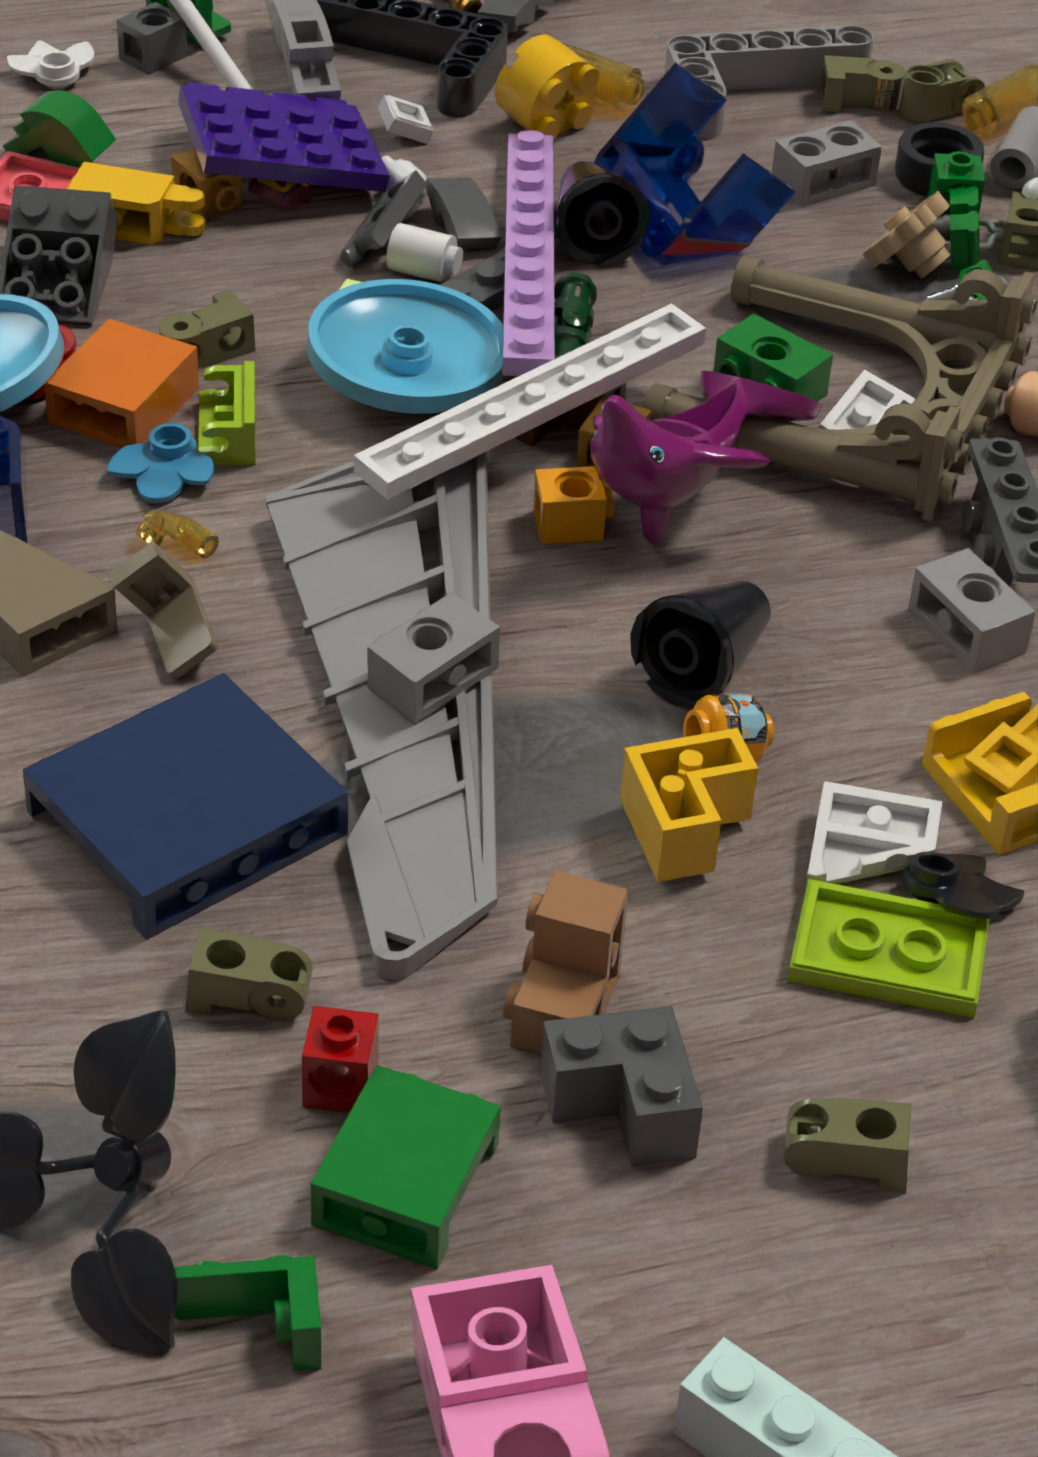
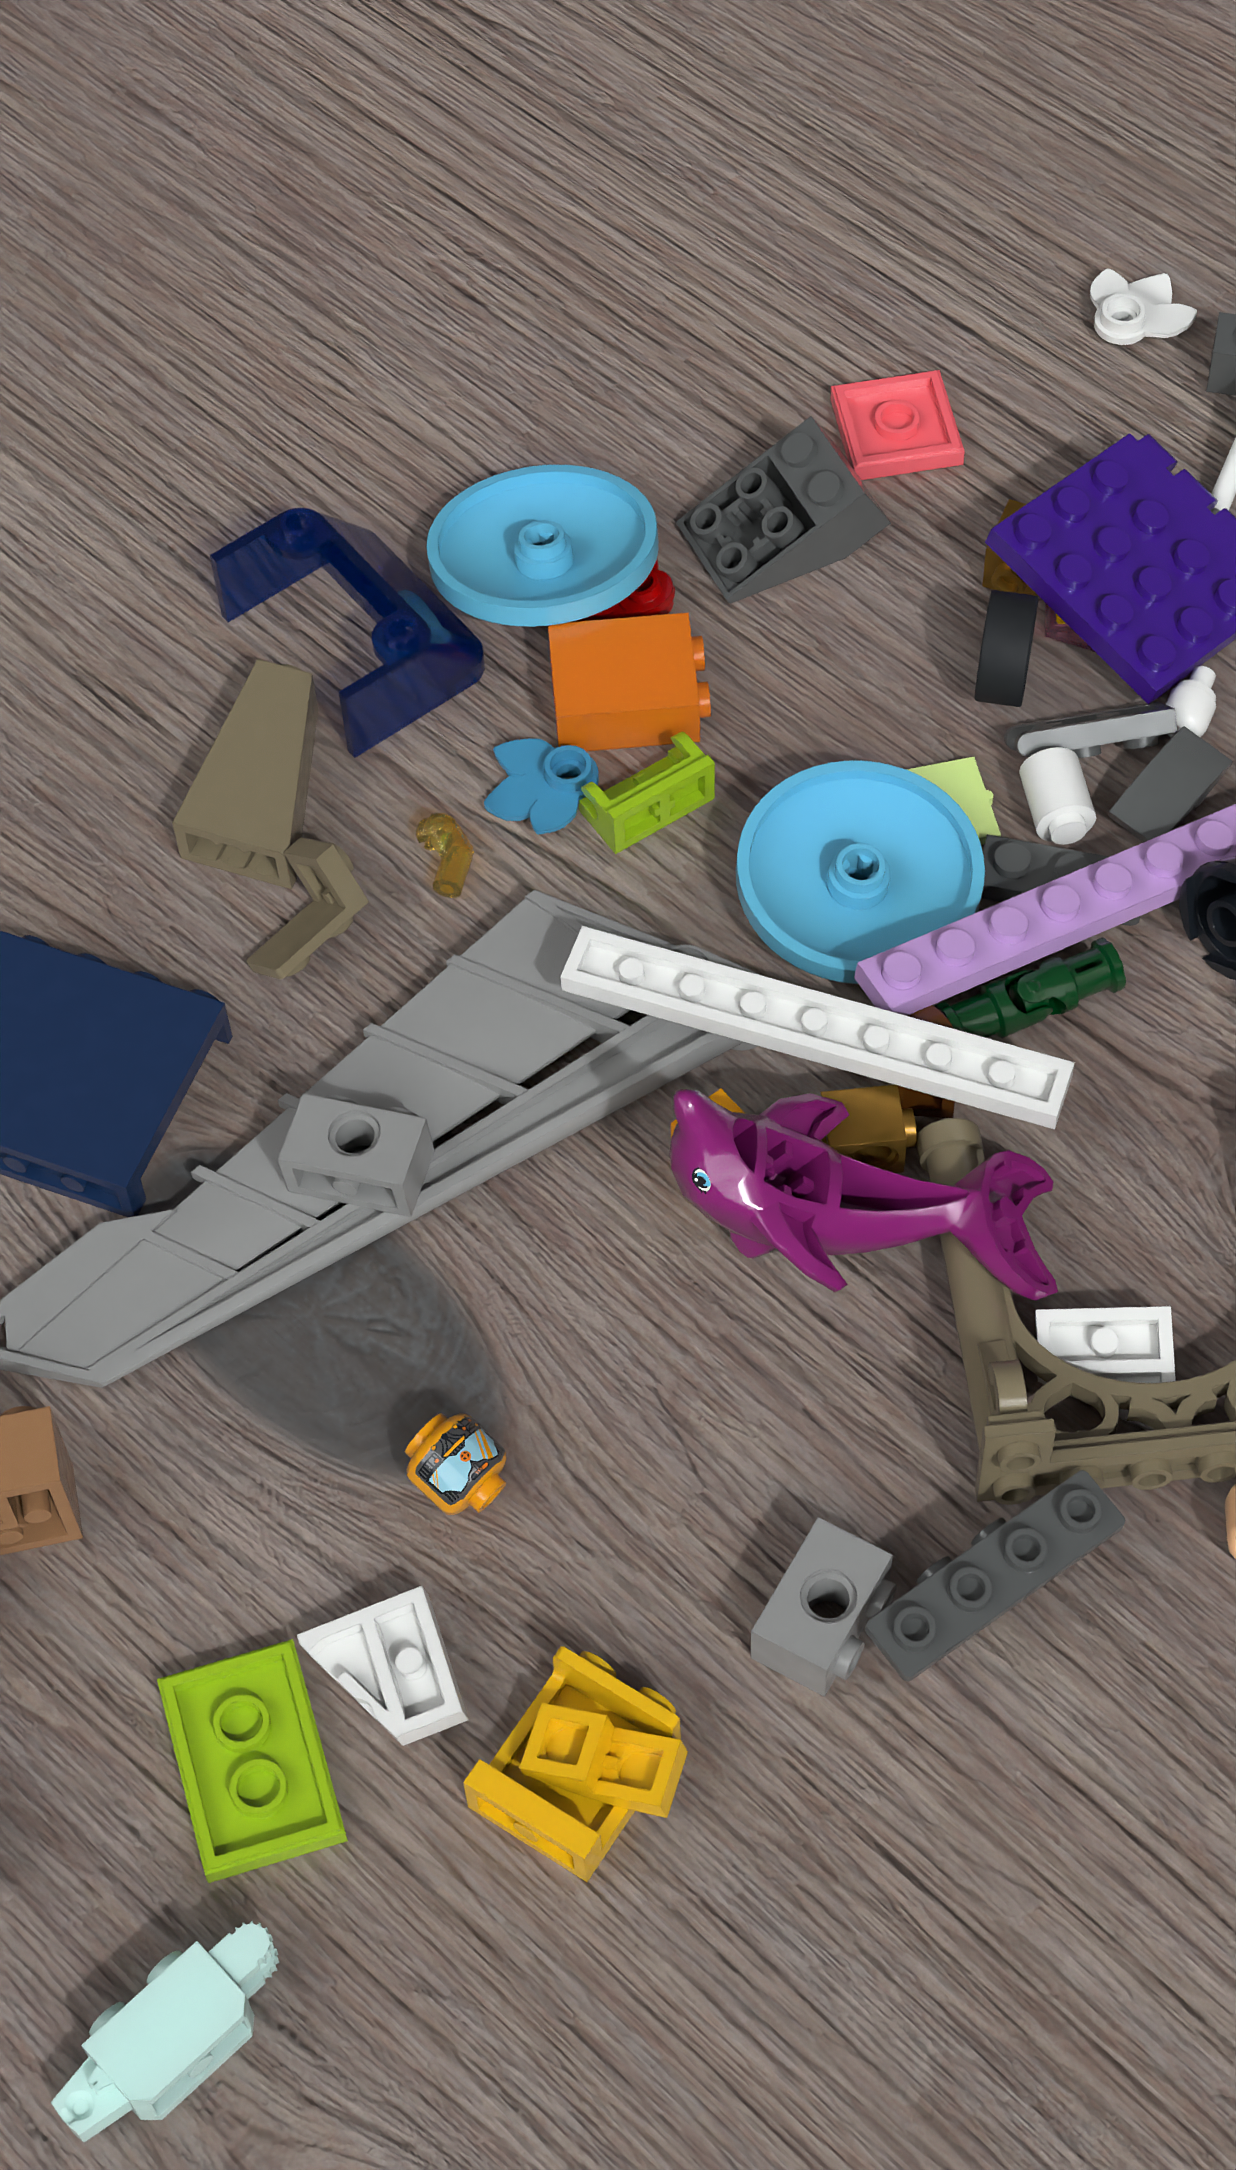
camera: 65 degrees right, 15 degrees up
green brick [3,90,116,168] -> none
yellow hinge [67,162,206,245] -> none
olive leg [159,289,256,369] -> none
yellow brick [620,728,758,882] -> none
black cone [630,581,771,707] -> none
green brick [713,313,833,402] -> none
black plate [902,852,1024,919] -> none
none -> black tyre [974,590,1038,707]

